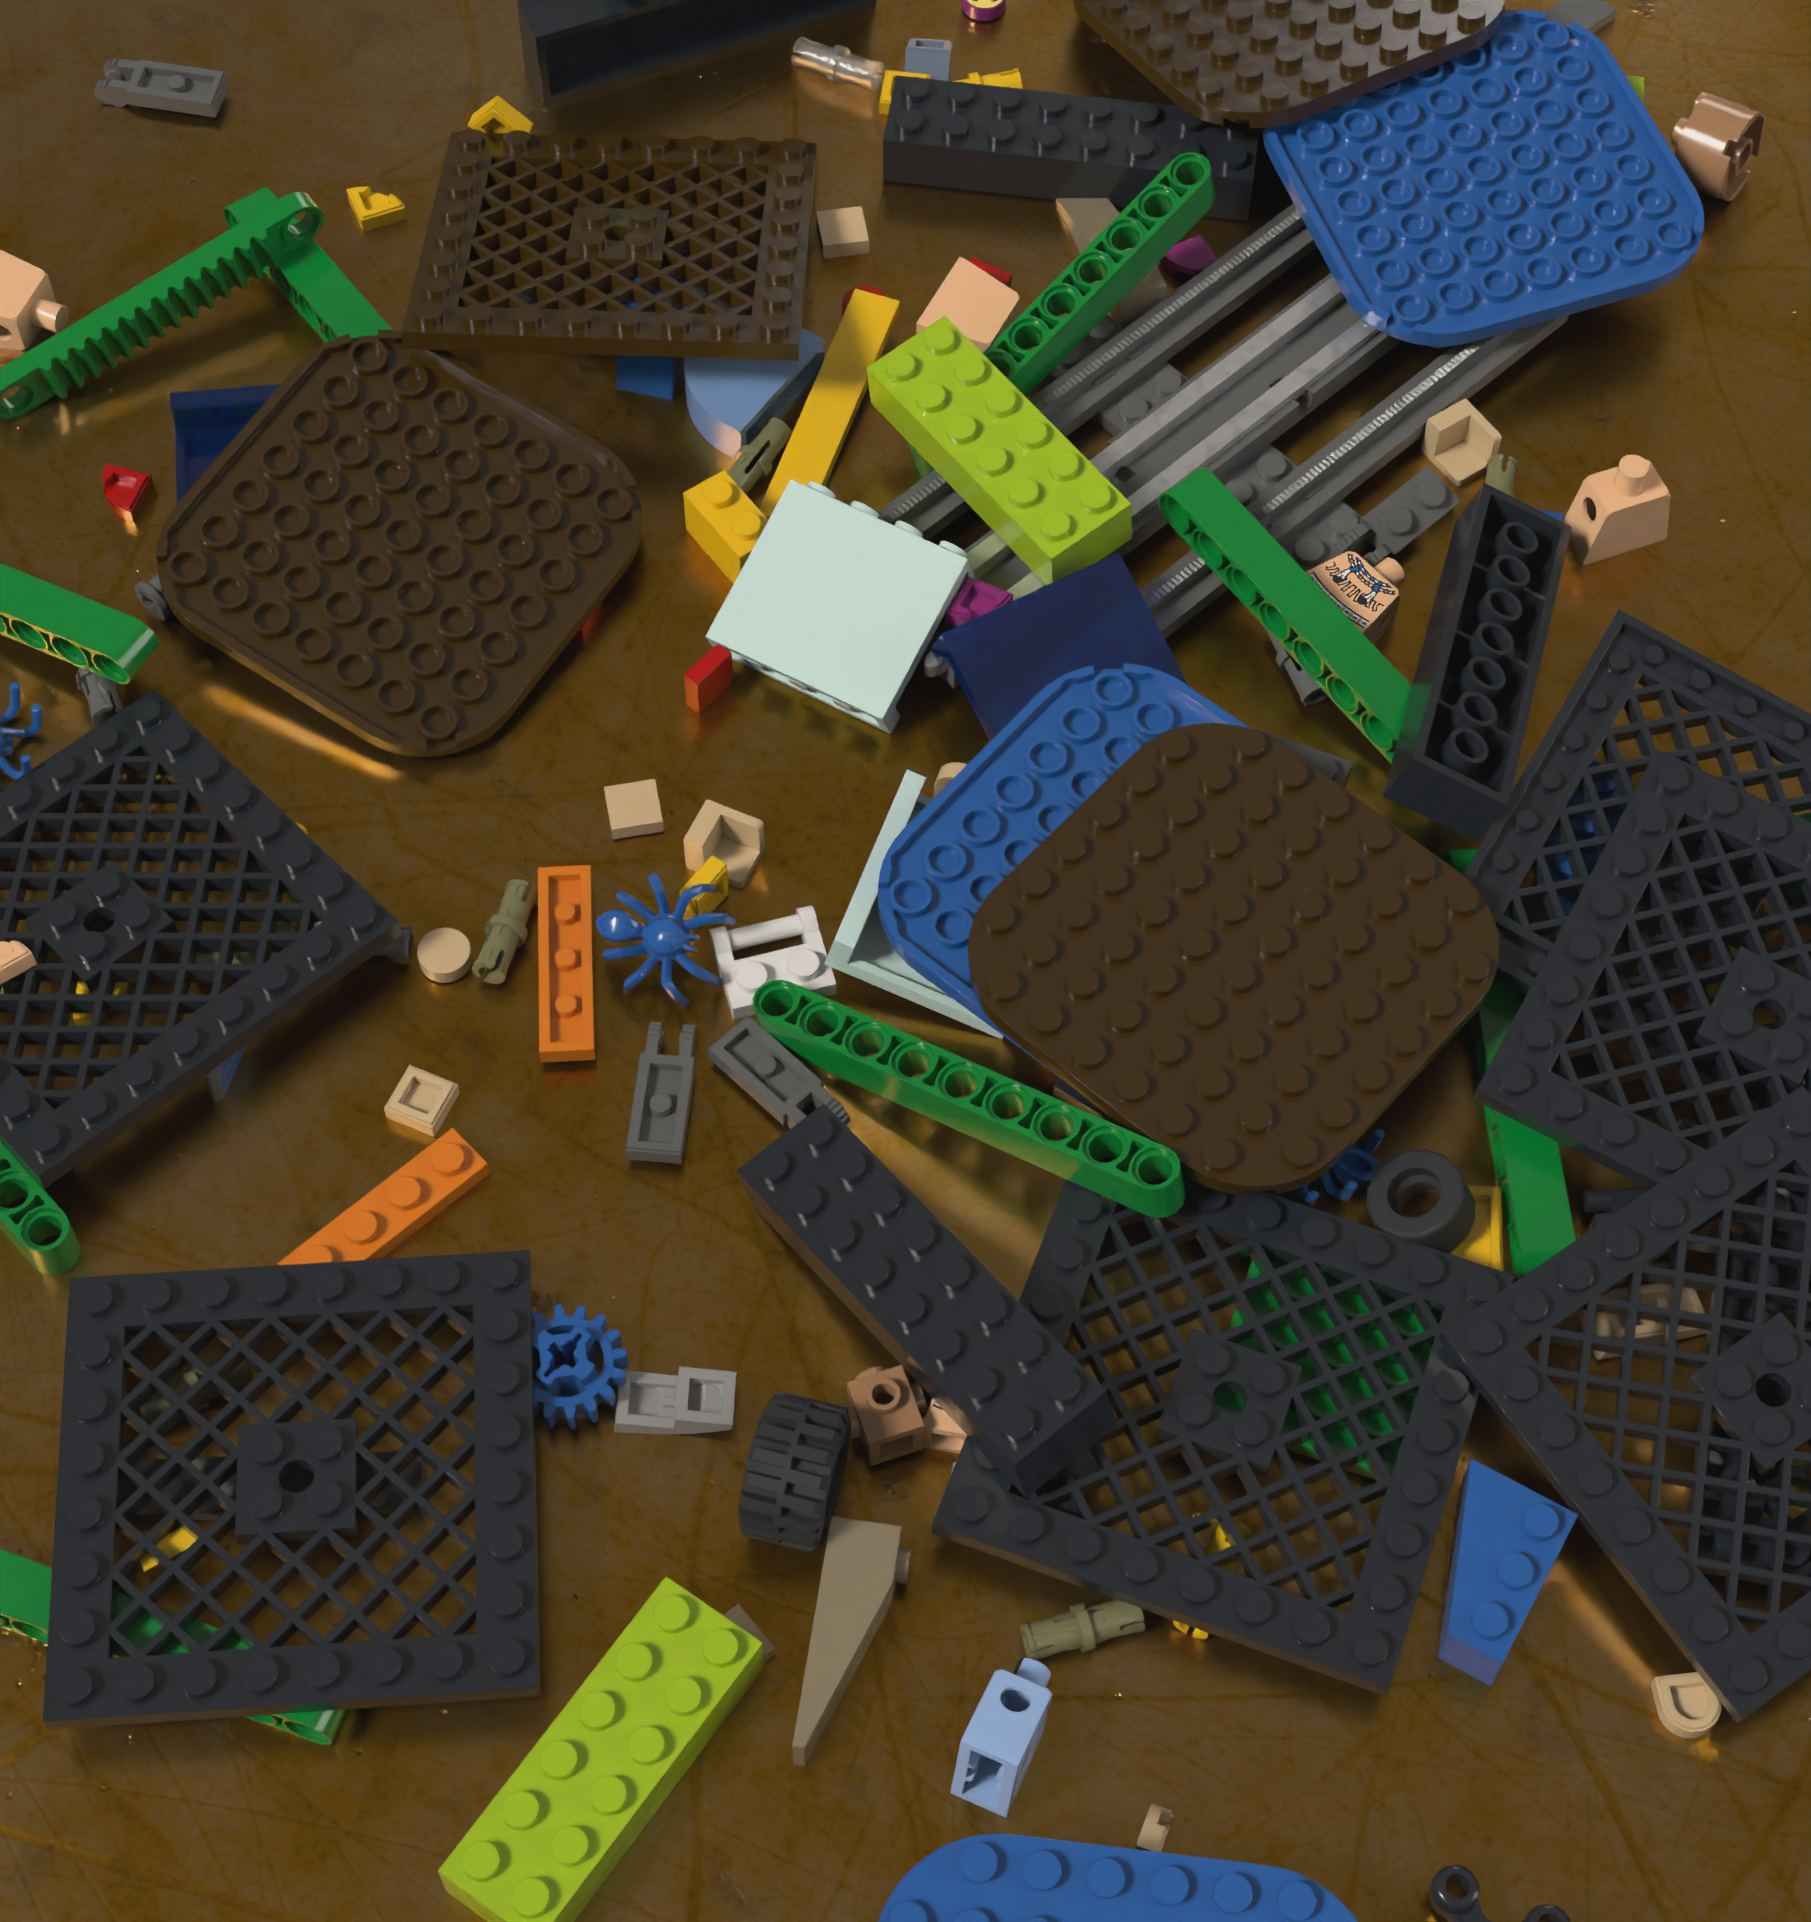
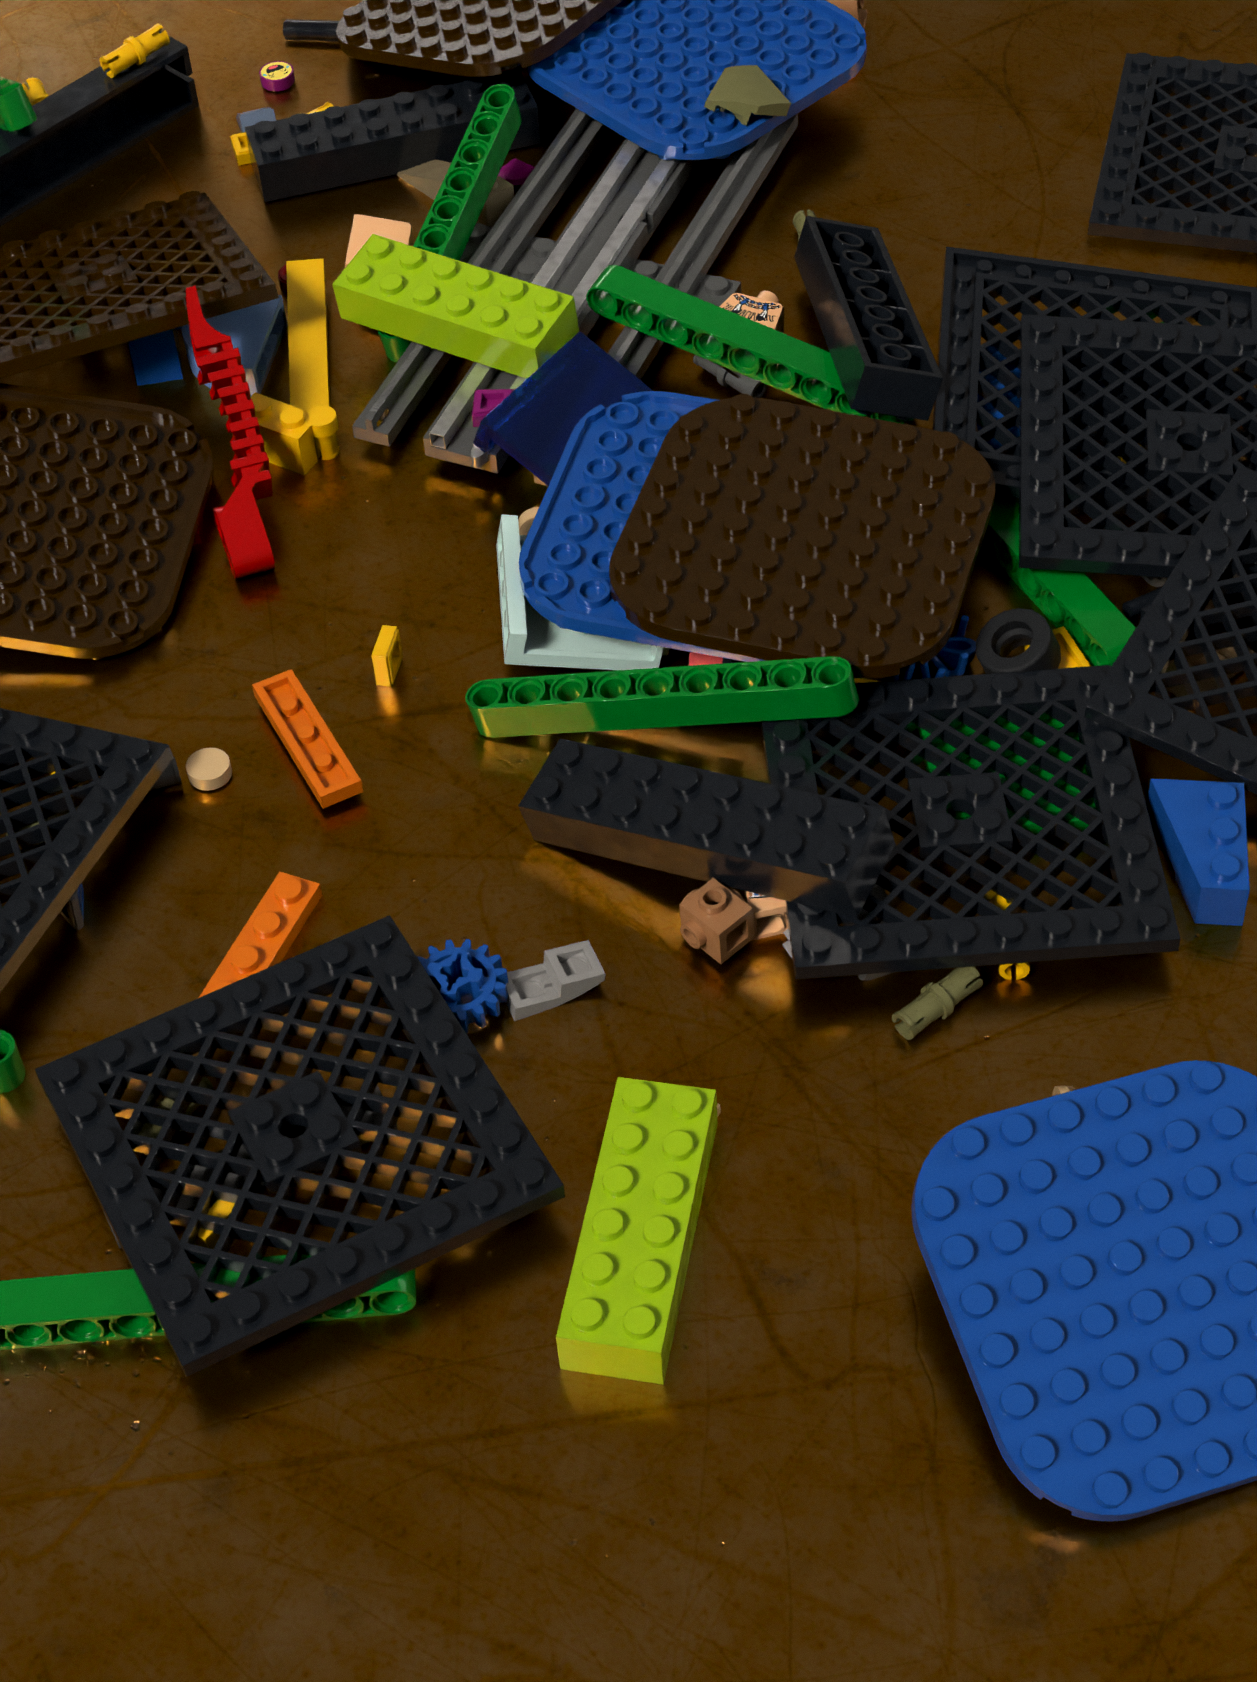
camera: 20 degrees left, 10 degrees down
tan tile [384,1065,460,1137] -> none
olive pin [472,879,538,984] -> none
blue animal [596,871,737,1007] -> none
tan tile [604,779,664,839] -> none
dark grey hinge [626,1021,697,1164] -> none
tan panel [683,799,765,888] -> none
red tile [684,644,733,715] -> none
light aqua panel [705,479,975,734] -> none
dark grey hinge [708,1016,851,1129] -> none
white plate [709,905,837,1020] -> none
olive pin [727,417,792,495] -> none
black tyre [738,1391,851,1553] -> none
clear pin [791,37,885,91] -> none
dark tan slope [792,1516,911,1766] -> none
tan tile [816,206,869,259] -> none
light blue torso [950,1658,1053,1818] -> none
dark grey hinge [1335,465,1461,567] -> none
tan panel [1421,398,1502,487] -> none
light nougat torso [1563,454,1671,566] -> none
none -> red piece [186,285,275,579]
none -> olive slope [704,65,791,126]

